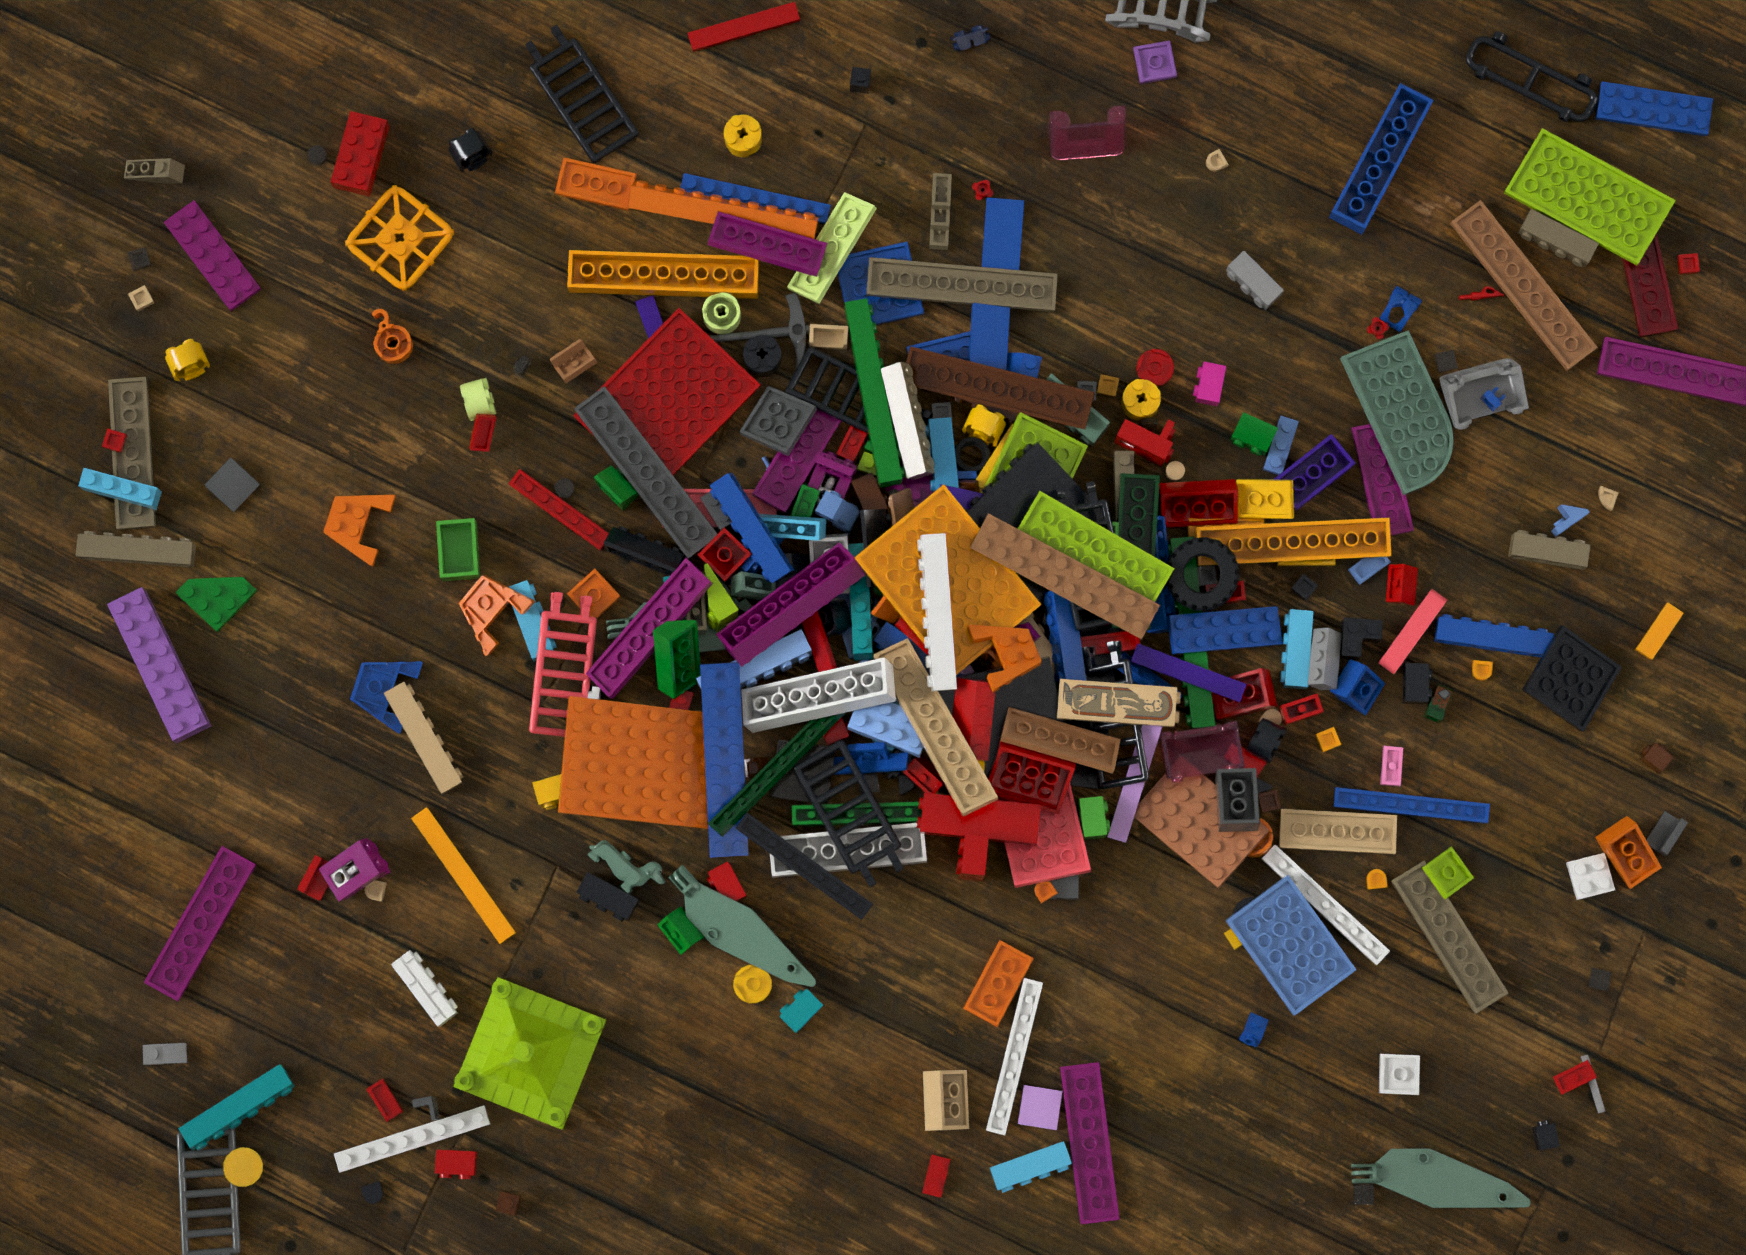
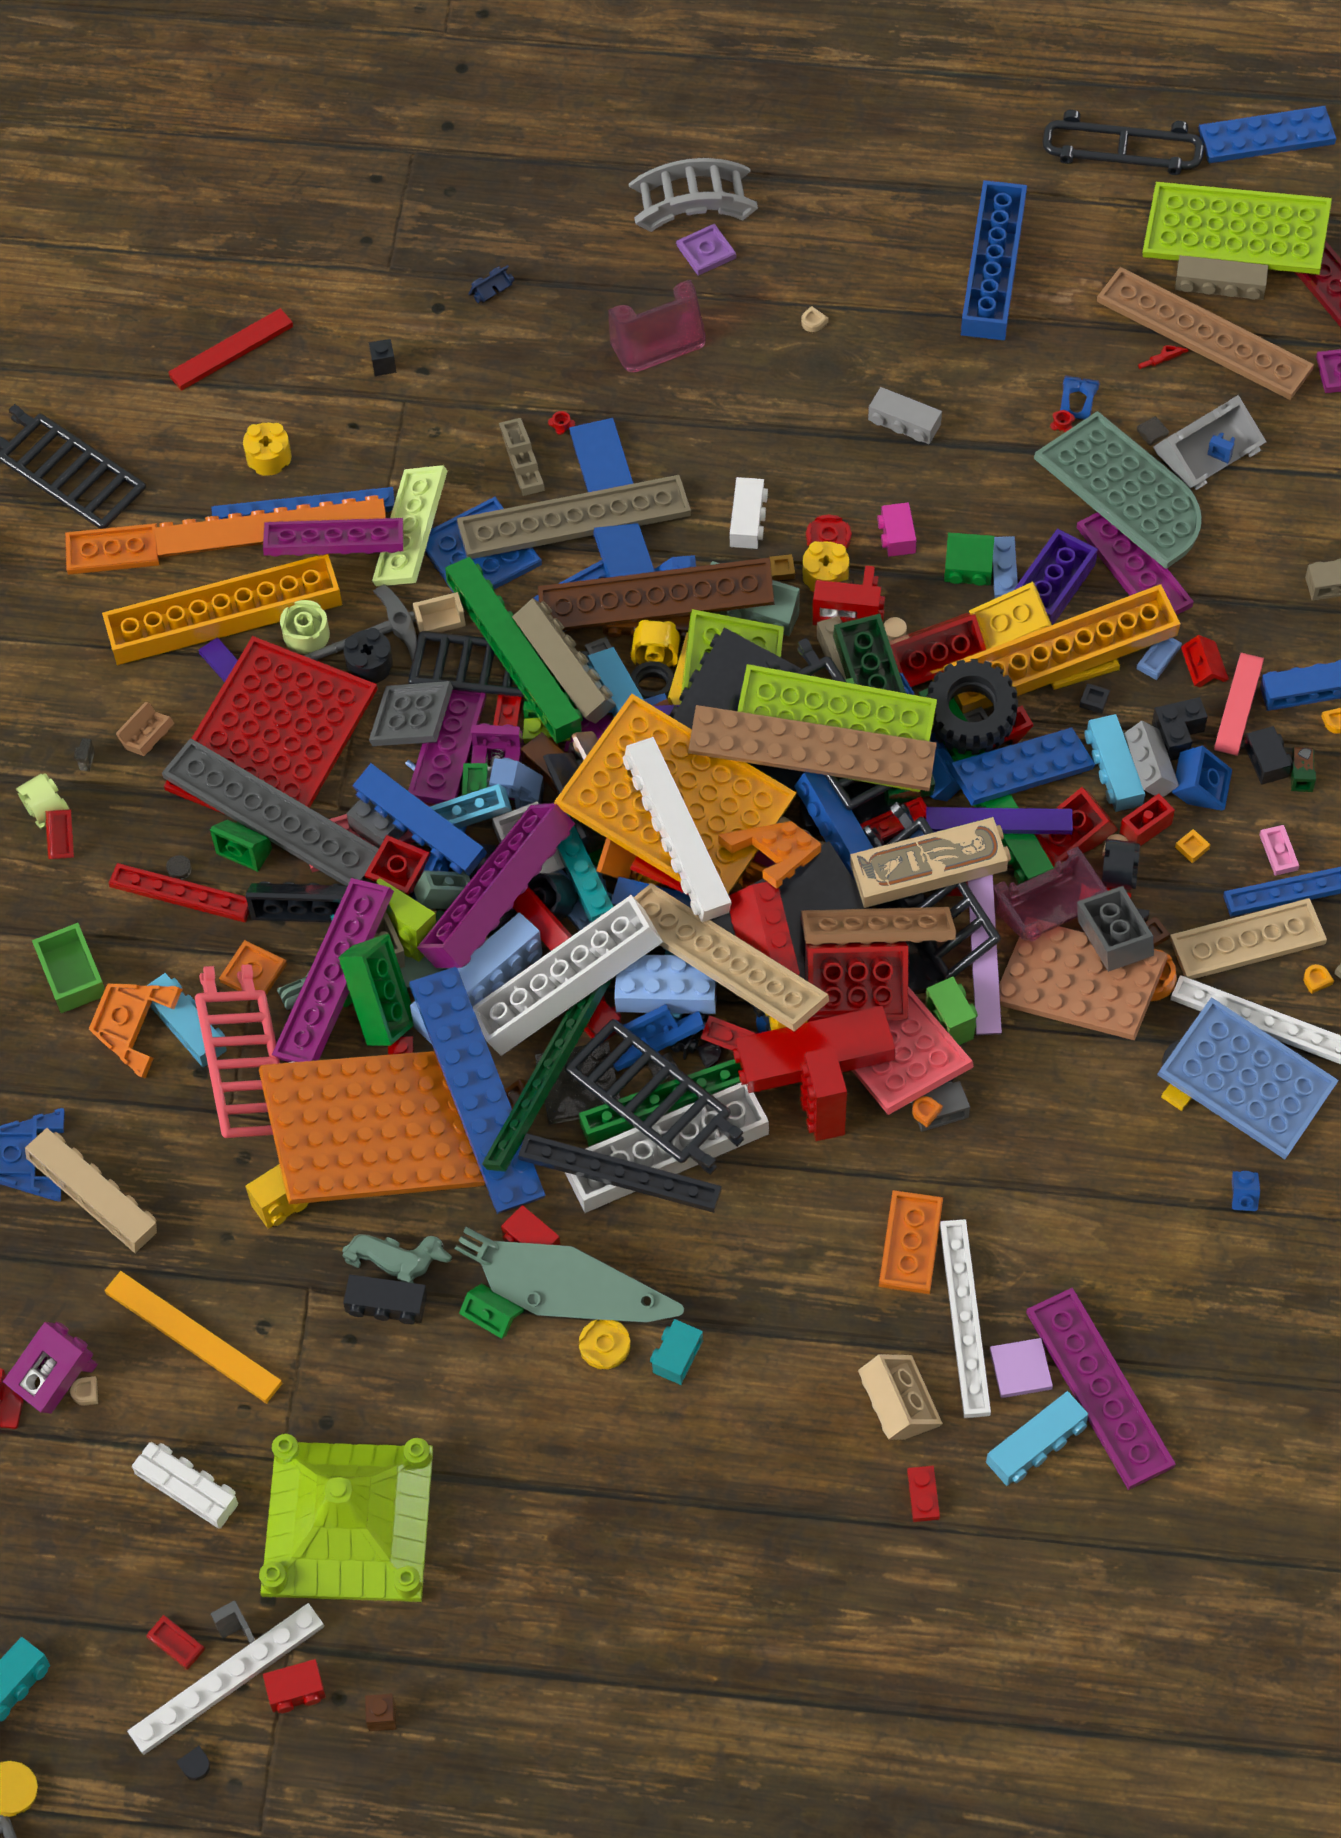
camera: 15 degrees left, 20 degrees down
none -> white brick [730,477,768,549]

